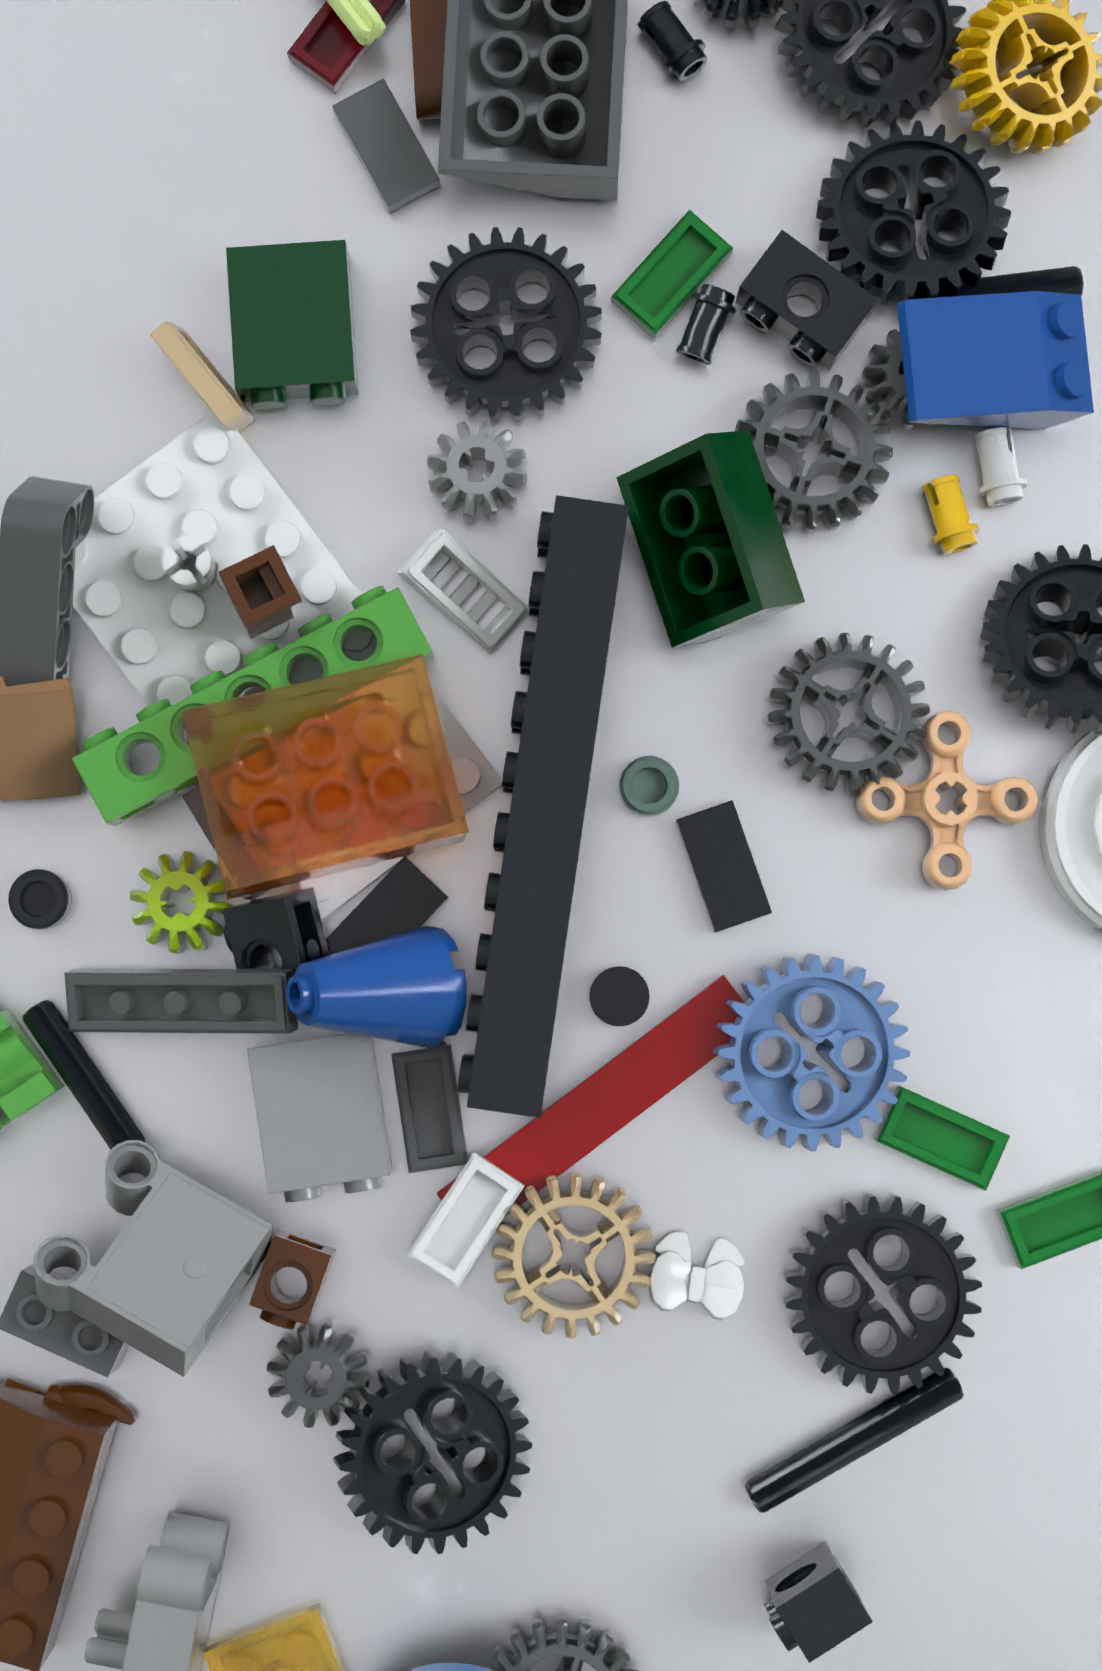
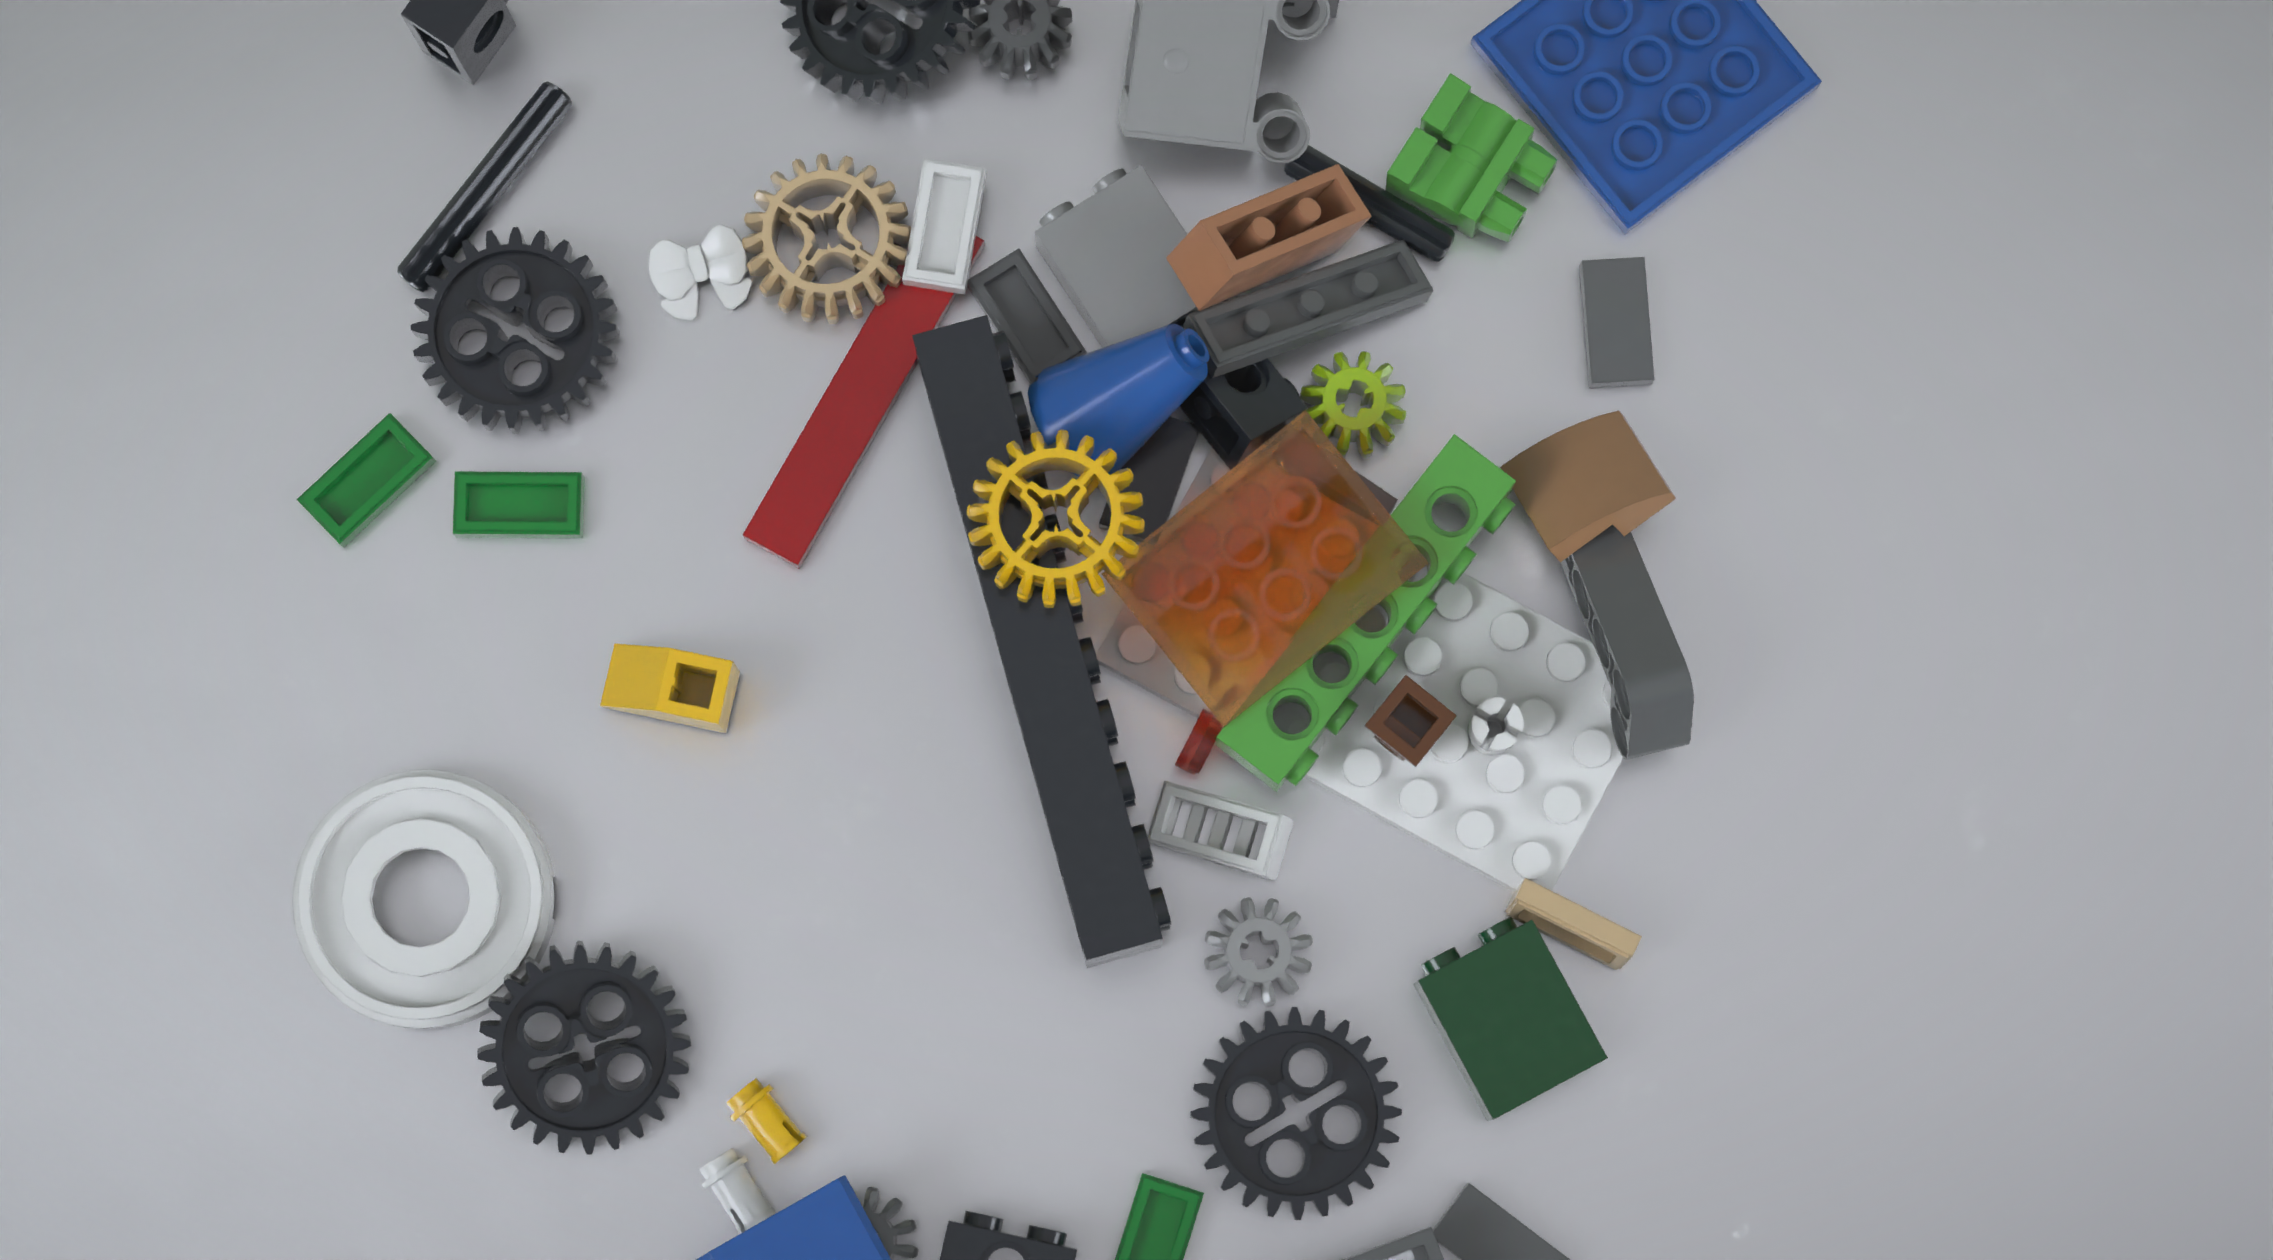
camera: 155 degrees right, 5 degrees down
black tile [8,869,72,930] -> none
reddish brown brick [249,1230,336,1330] -> none
black tile [589,966,650,1026] -> none
dark green brick [616,430,805,648] -> none
sand green tile [619,756,679,817] -> none
black tile [675,800,772,933] -> none
black pin [676,284,736,365] -> none
medium blue gear [713,954,910,1151] -> none
dark grey gear [735,370,893,533] -> none
dark grey gear [767,633,930,795] -> none
light nougat gear [856,710,1038,891] -> none
none -> yellow slope [600,644,740,733]
none -> yellow gear [967,430,1145,608]
none -> nougat brick [1166,164,1372,311]
none -> clear red tile [1174,708,1224,775]

